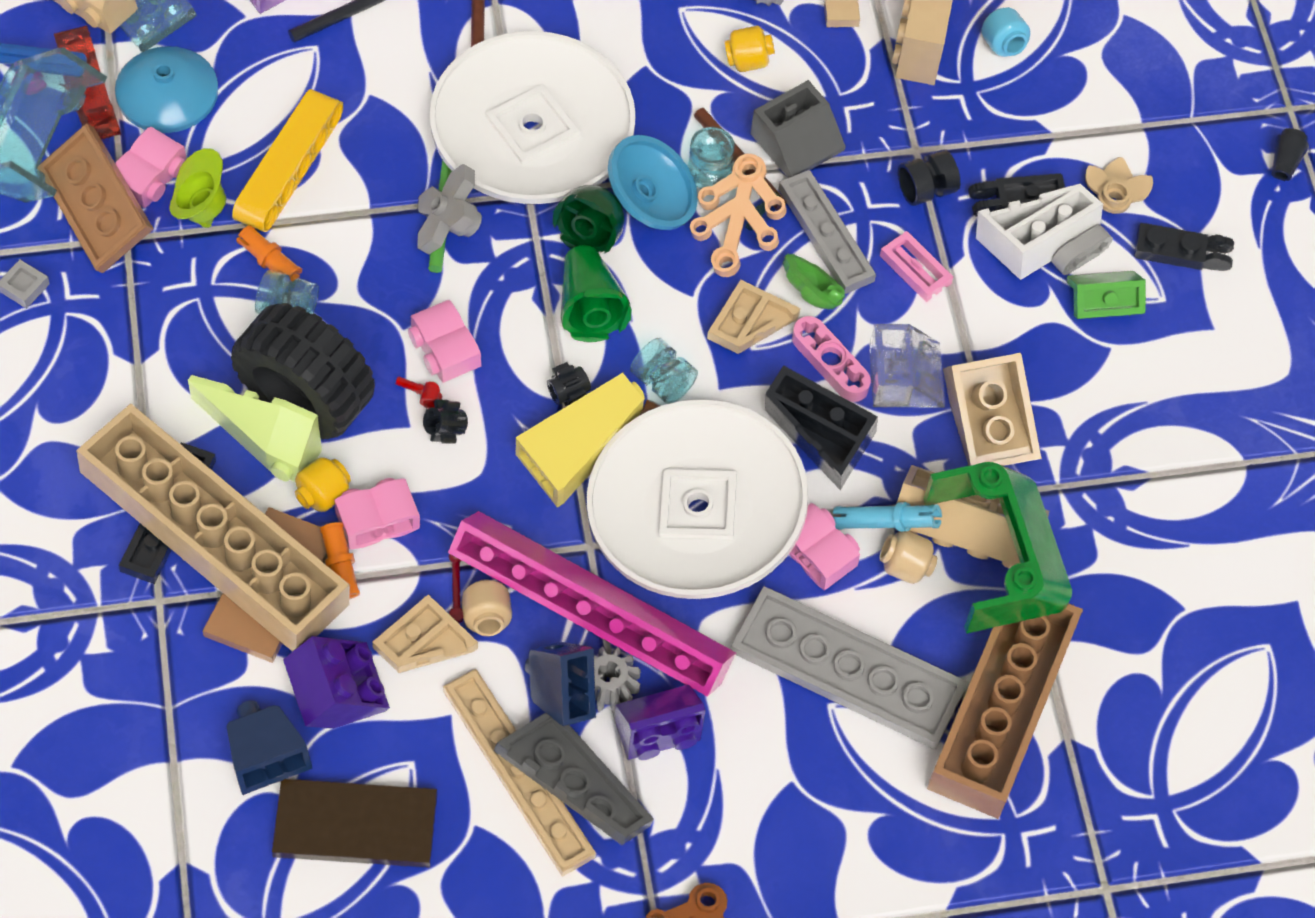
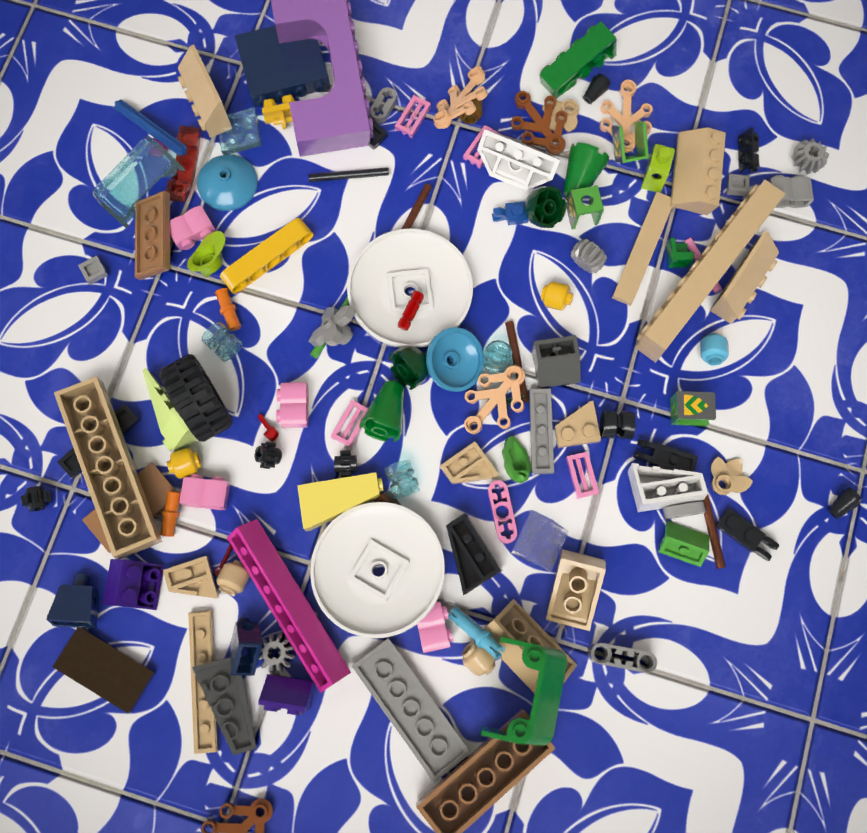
camera: 30 degrees right, 15 degrees up
none -> black gear [21,486,52,512]
none -> bright pink tile [331,400,368,448]
none -> red axle [398,290,424,331]
none -> tan wing [554,401,601,448]
none -> light grey beam [587,643,657,673]
none -> piece [670,391,716,426]
none -> copper bar [703,482,726,569]

